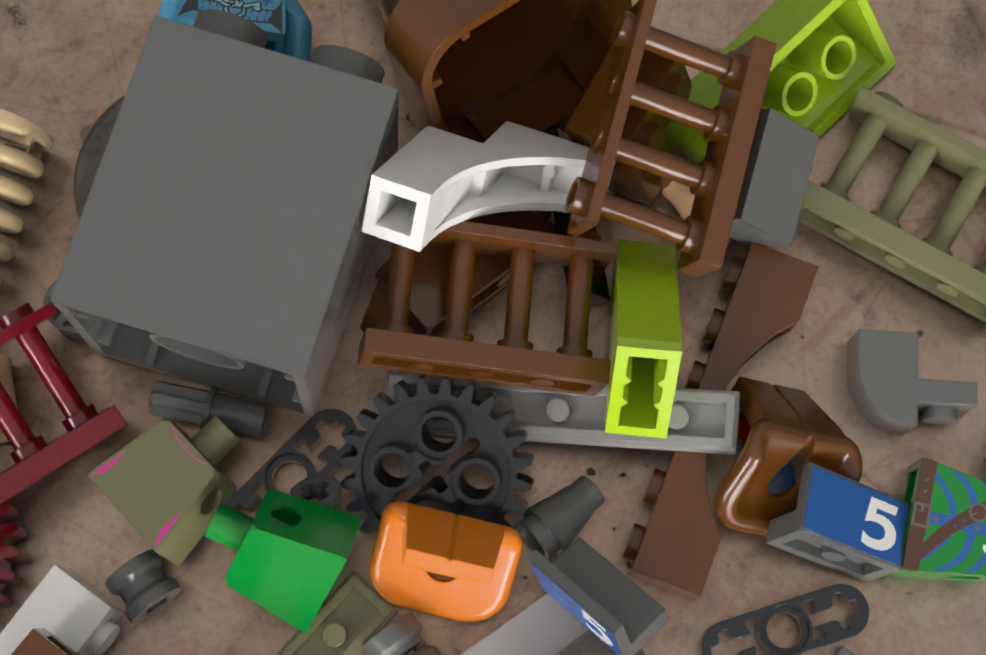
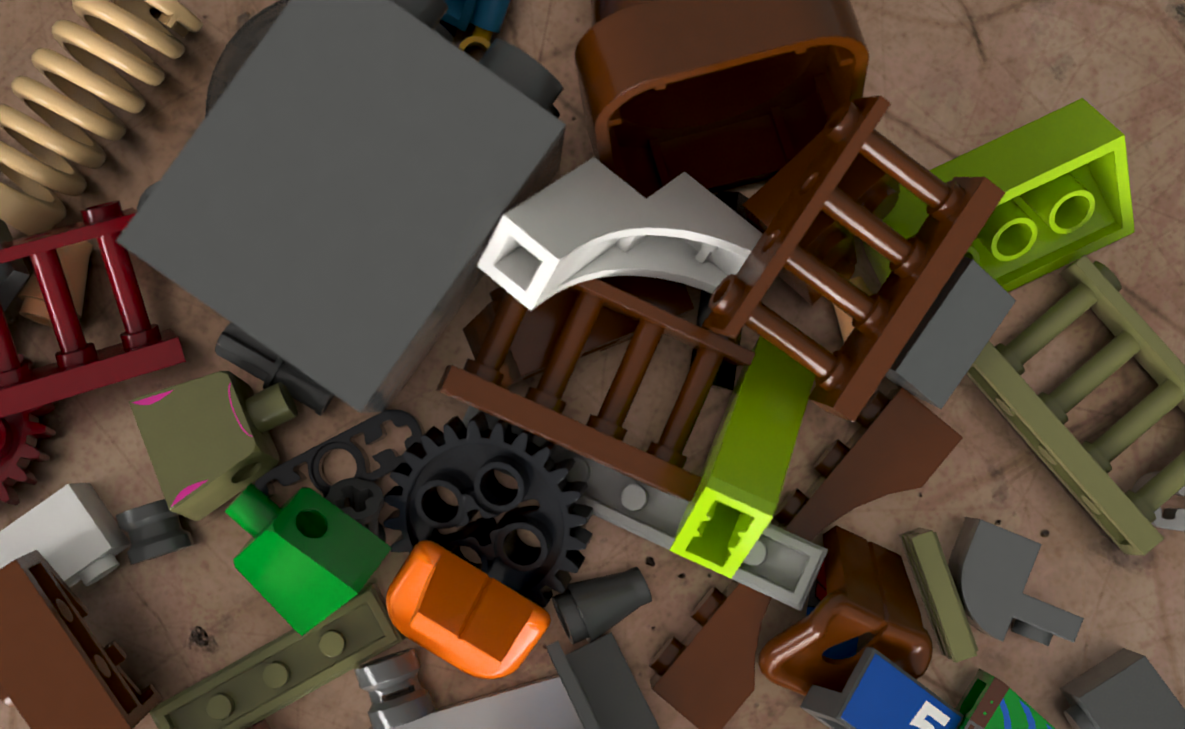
camera: 25 degrees right, 10 degrees up
none -> olive tile [899,528,979,663]

